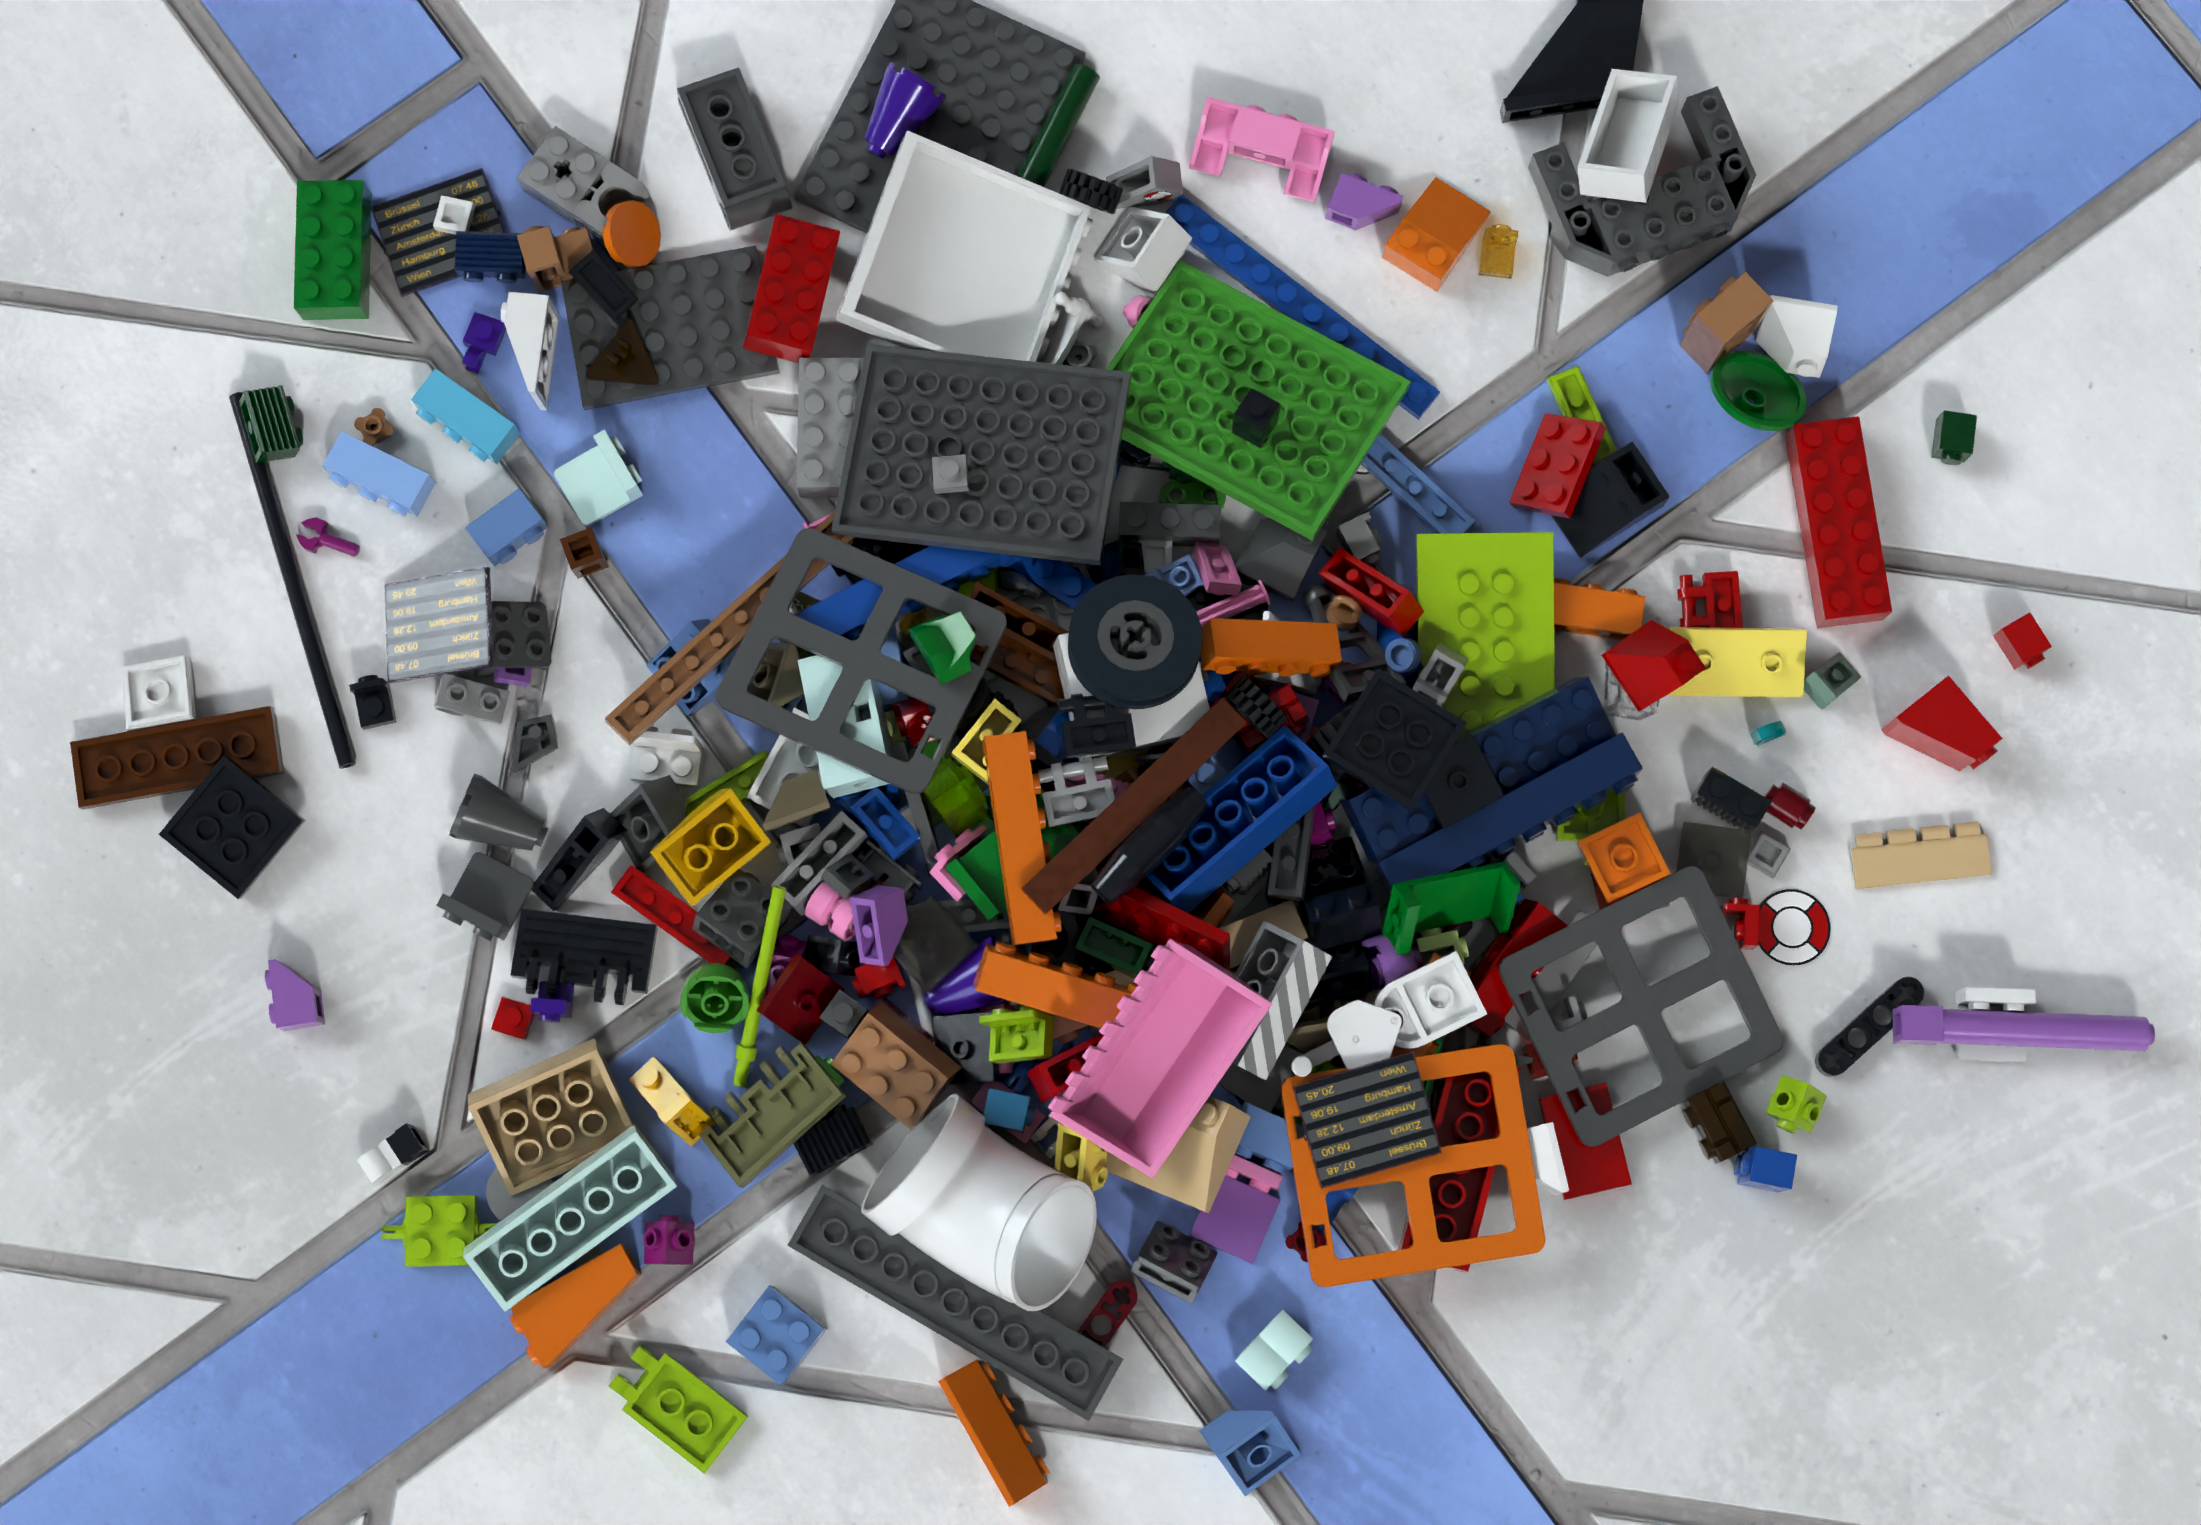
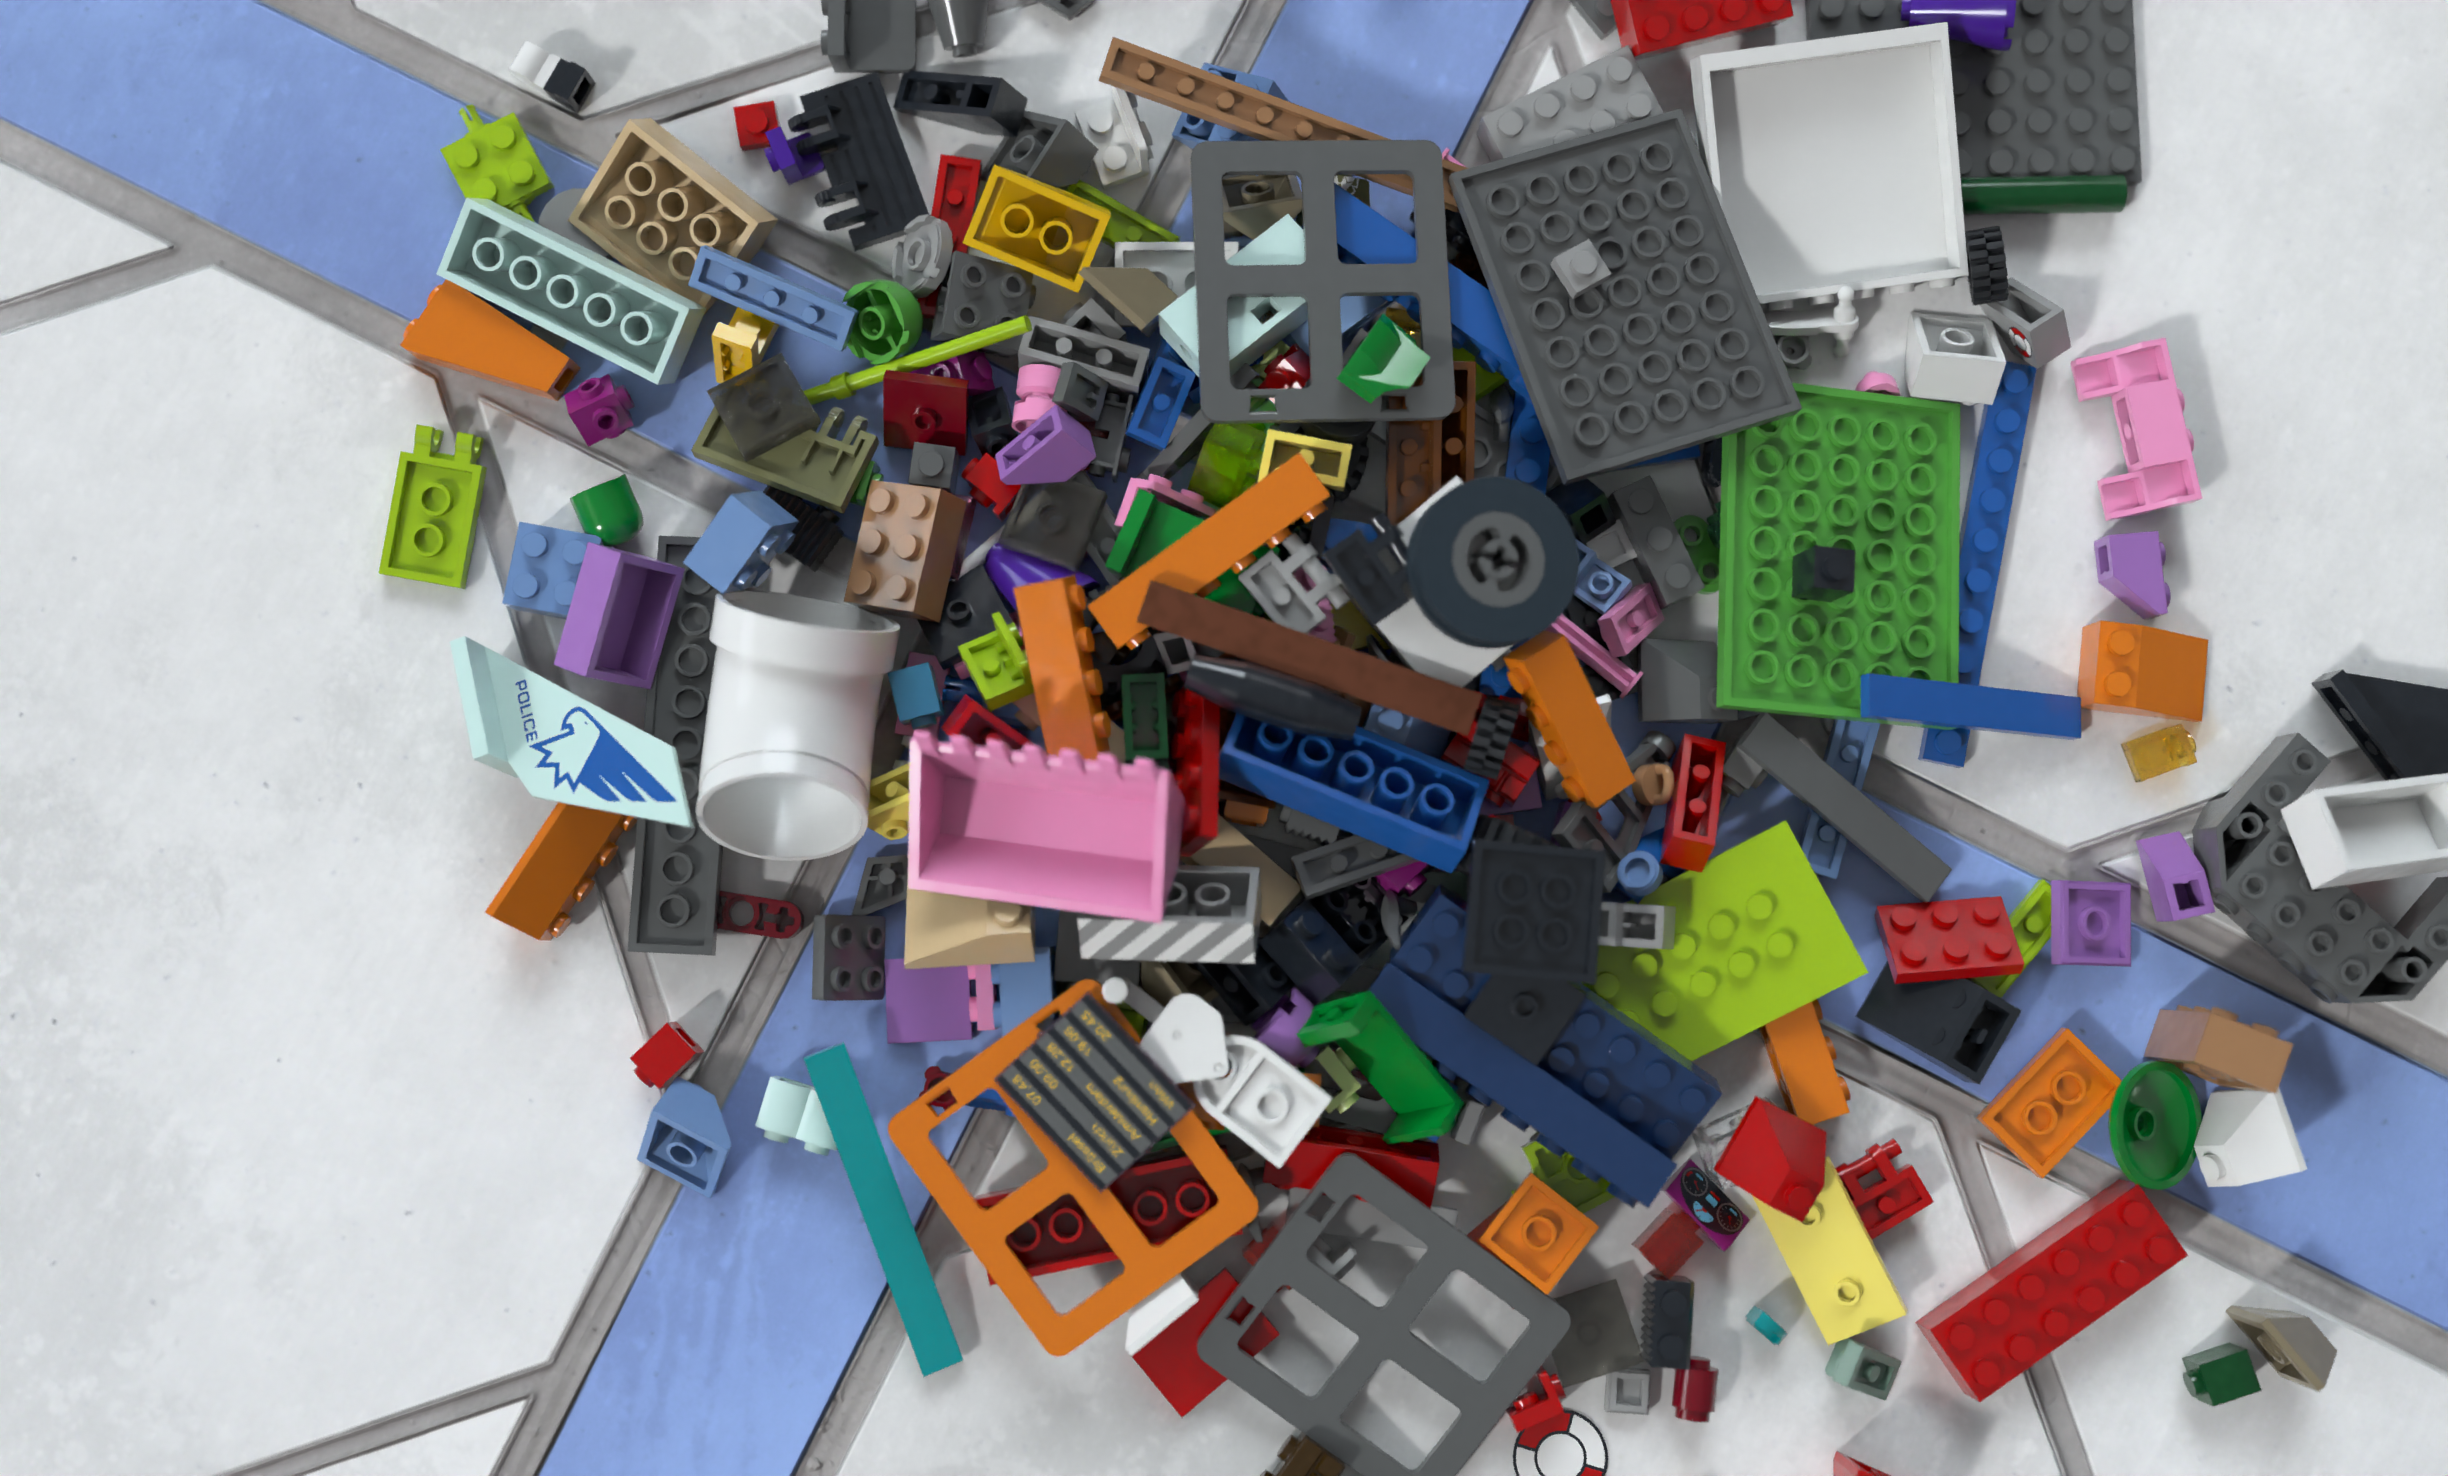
camera: 55 degrees right, 5 degrees up
none -> light aqua piece [450,636,693,828]
none -> medium lavender piece [553,542,685,689]
none -> green helmet [570,474,644,547]
none -> red brick [630,1021,705,1089]
none -> medium blue brick [683,490,799,594]
none -> medium blue plate [688,245,859,351]
none -> clear smoke plate [707,353,821,462]
none -> teal tile [803,1042,963,1377]
none -> dark grey piece [852,855,908,916]
none -> light grey tile [892,214,953,298]
none -> dark grey bar [1381,889,1418,950]
none -> clear red brick [1631,1208,1704,1280]
none -> slope [1661,1158,1750,1252]
none -> dark grey tile [1736,712,1952,902]
none -> blue tile [1861,673,2081,740]
none -> orange plate [1976,1028,2122,1178]
none -> medium lavender tile [2051,880,2131,967]
none -> medium lavender slope [2136,831,2215,922]
none -> dark tan slope [2225,1306,2337,1392]

